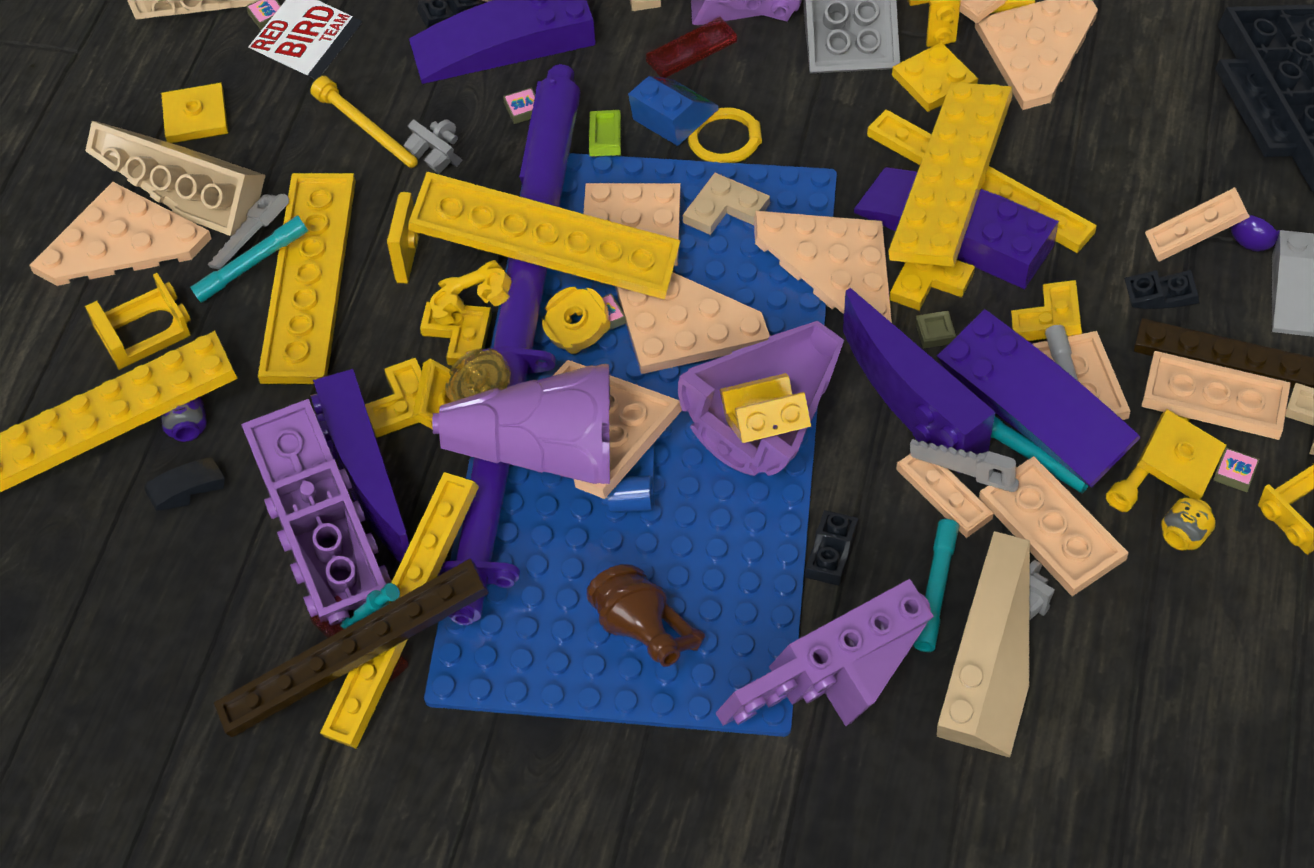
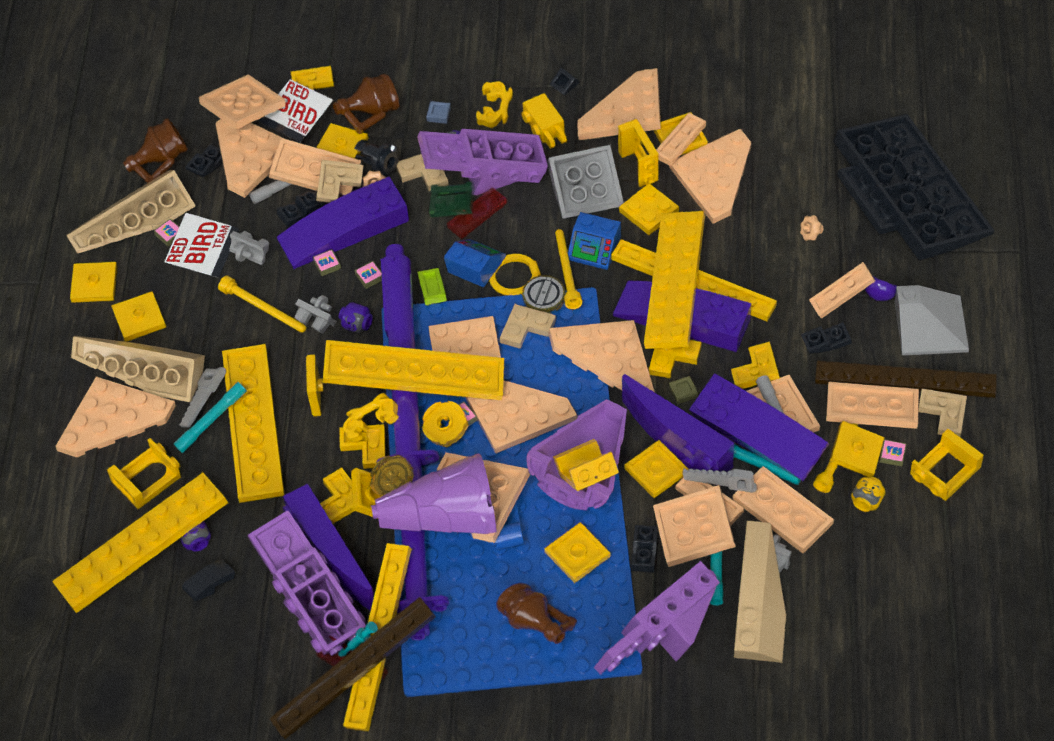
camera: 10 degrees left, 0 degrees up
none -> yellow plate [70,262,117,302]
none -> light grey hips [229,231,269,265]
none -> tile [313,249,341,276]
none -> dark purple head [339,302,373,333]
none -> clear green plate [429,181,474,217]
none -> tile [522,275,565,313]
none -> yellow plate [545,522,610,583]
none -> yellow piece [555,229,582,309]
none -> blue slope [568,212,621,270]
none -> yellow plate [624,440,689,498]
none -> light nougat plate [653,485,736,567]
none -> light nougat piece [800,215,824,241]

